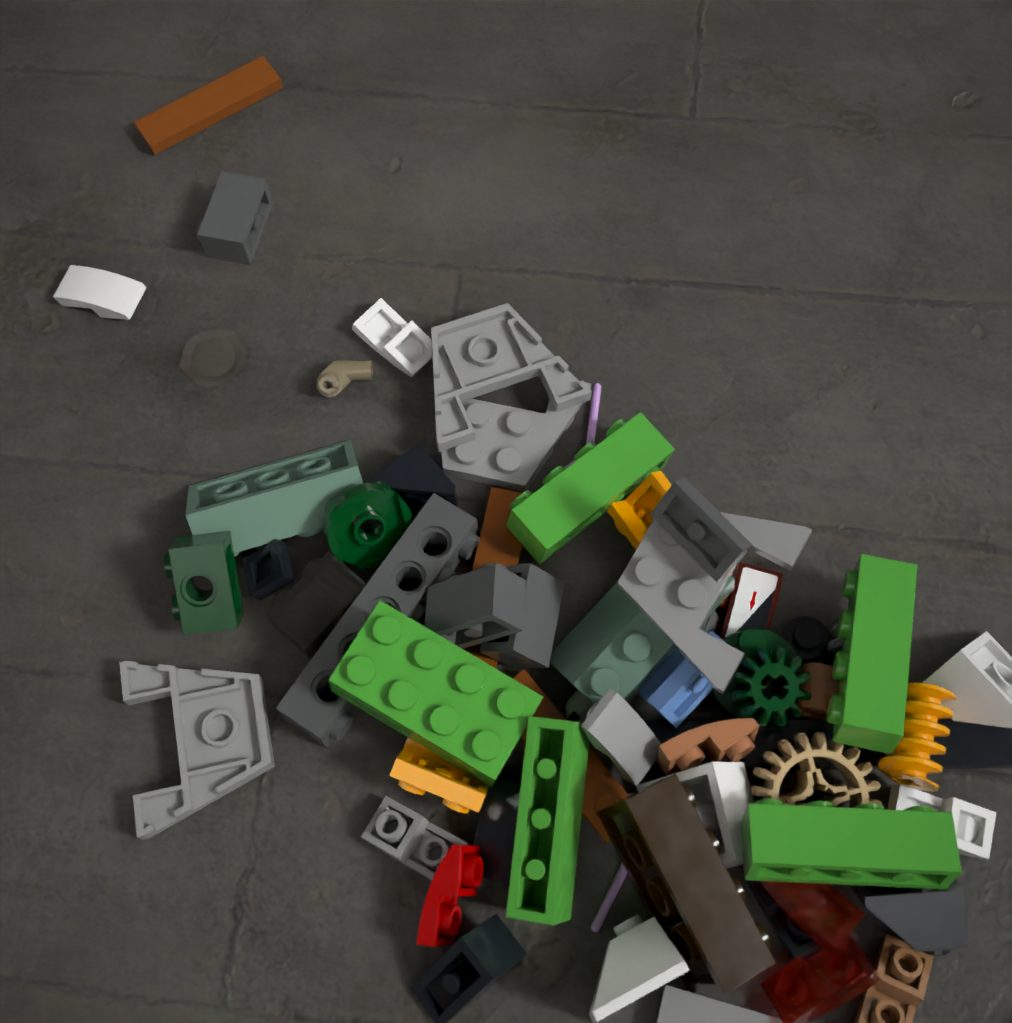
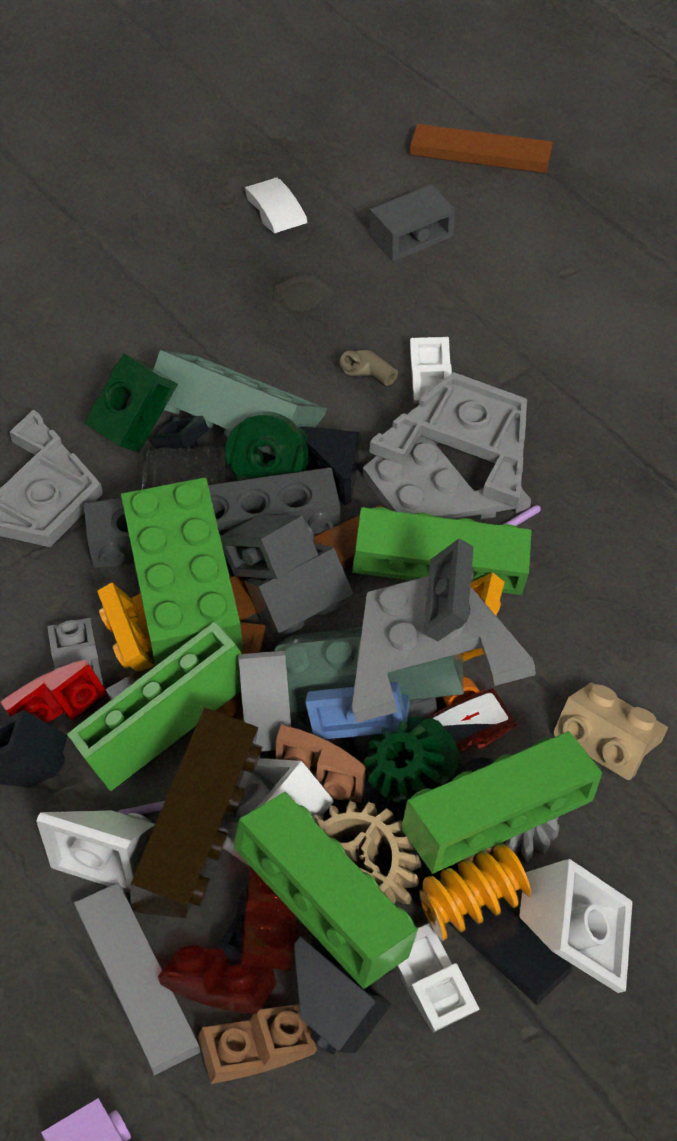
camera: 45 degrees right, 15 degrees down
none -> tan bracket [554,682,668,780]

